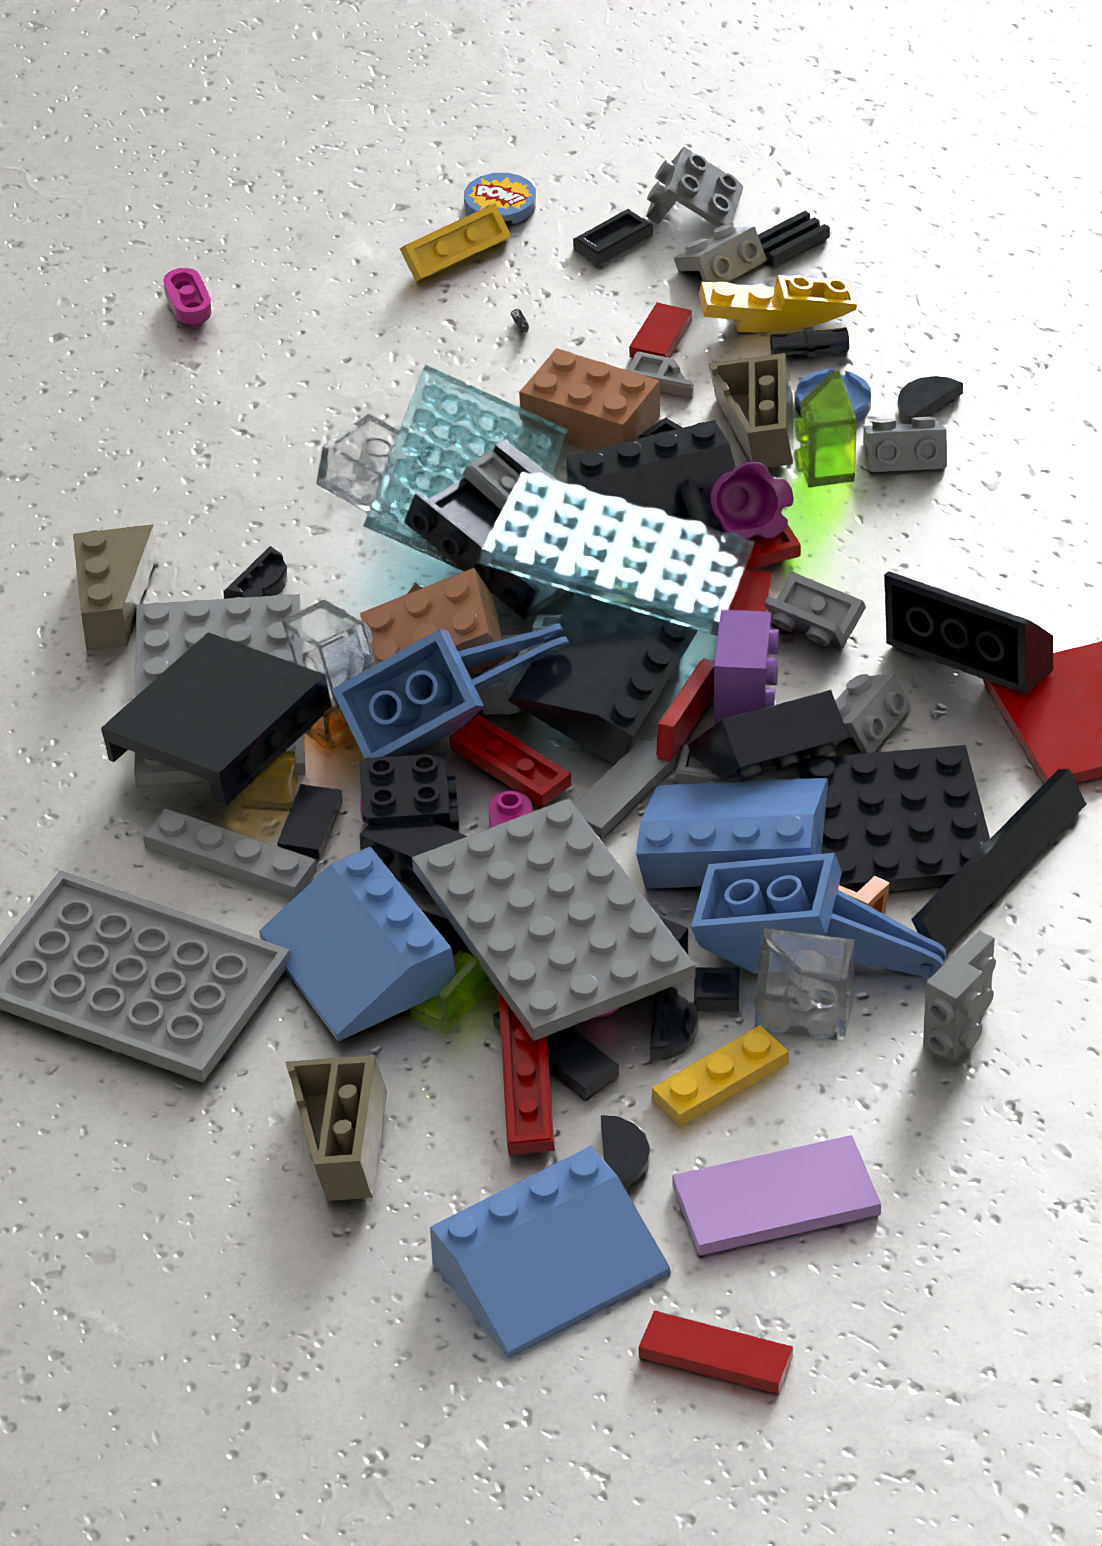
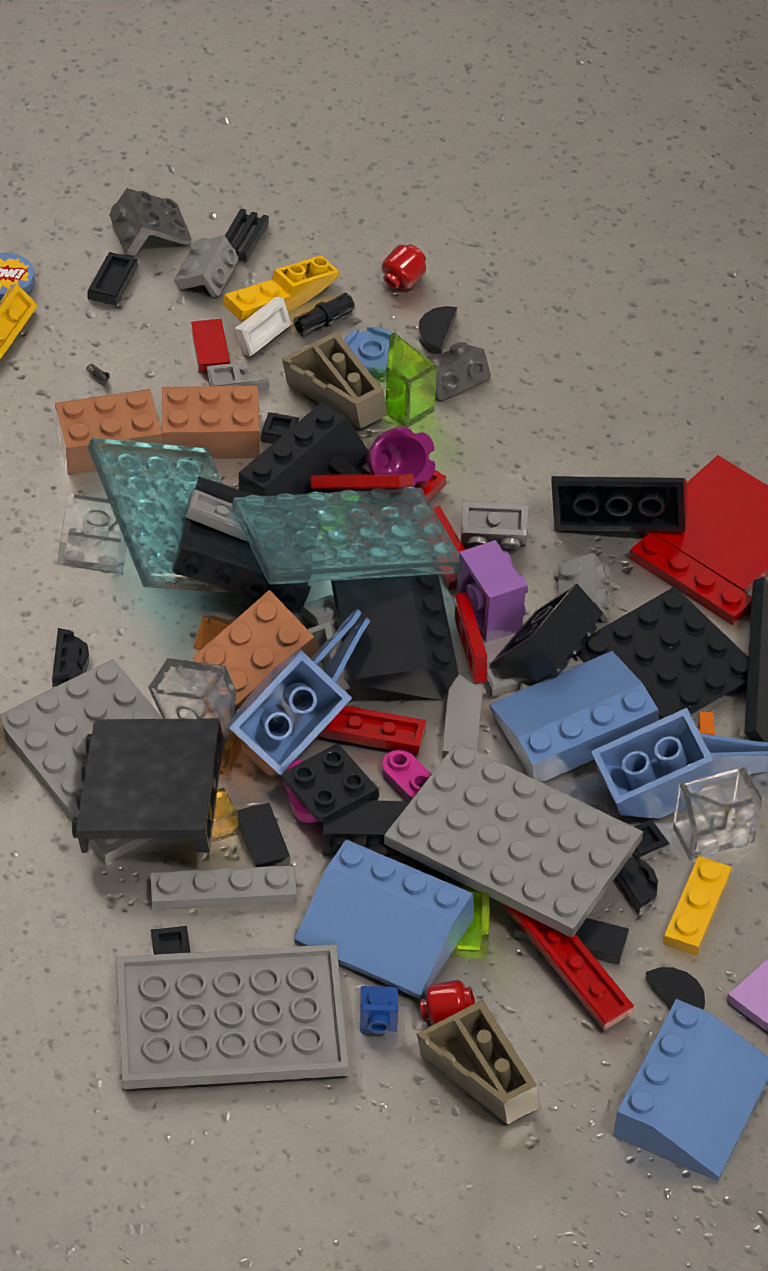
camera: 35 degrees left, 5 degrees up
none -> nougat brick [55,389,163,475]
none -> black tile [151,926,191,955]
none -> white tile [235,297,292,357]
none -> red tile [311,473,414,489]
none -> blue bracket [360,986,398,1034]
none -> red head [381,244,426,290]
none -> red head [420,980,475,1025]
none -> red plate [629,532,752,625]

